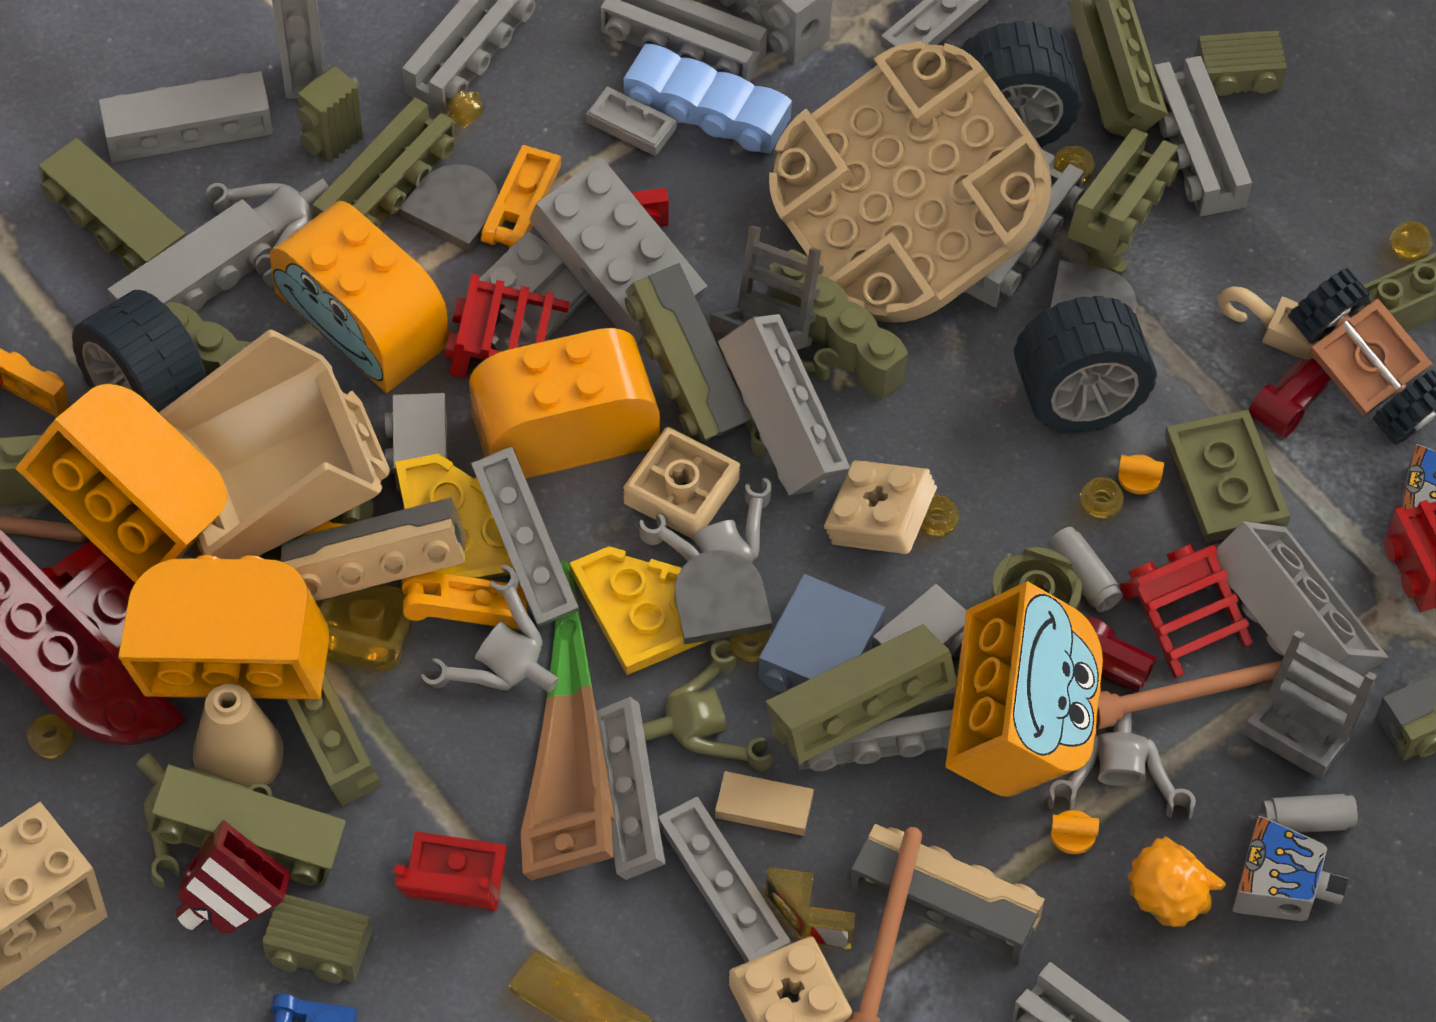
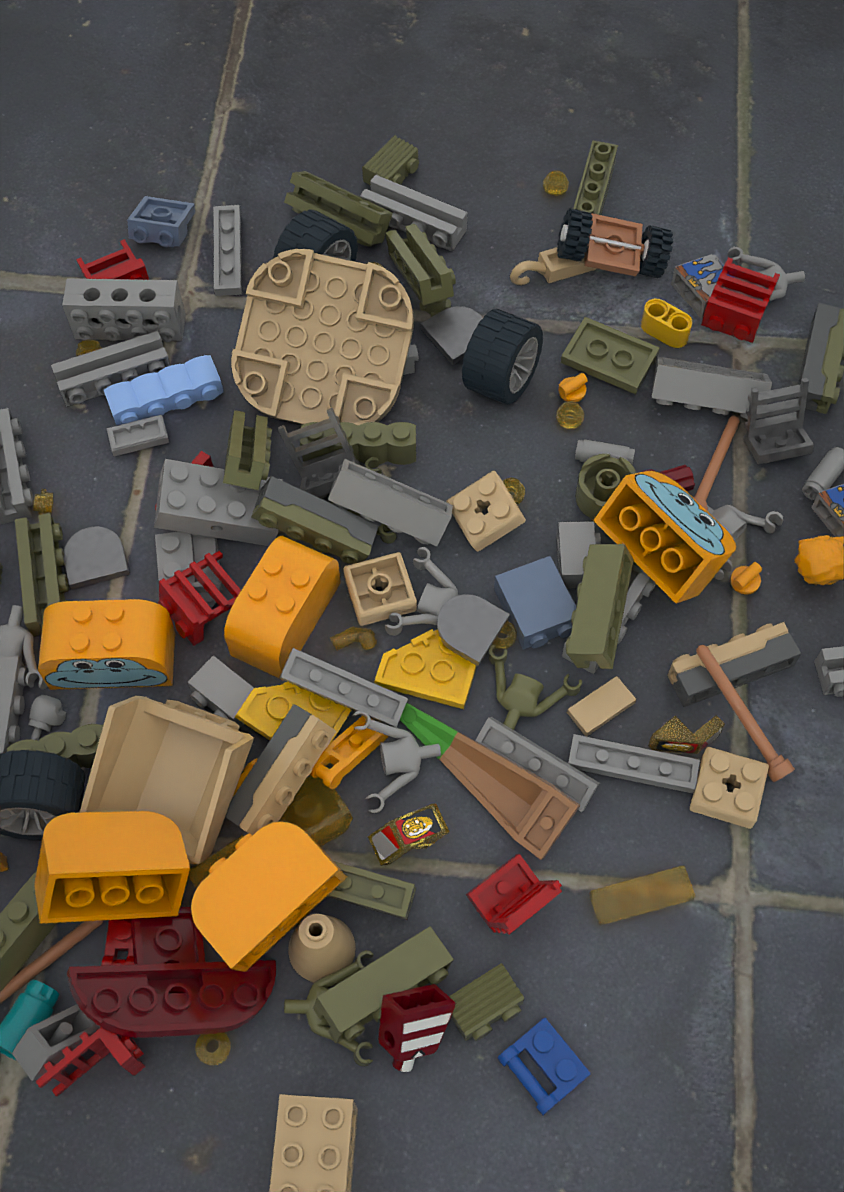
camera: 45 degrees left, 5 degrees up
light orange plate [481,145,561,249] -> none
red plate [1119,544,1253,678] -> none
dark red piece [1249,358,1330,439] -> none
none -> light grey piece [28,695,66,740]
none -> olive brick [223,410,272,490]
none -> clear yellow arm [330,627,377,651]
none -> slope [368,804,449,866]
none -> yellow beam [641,299,692,348]

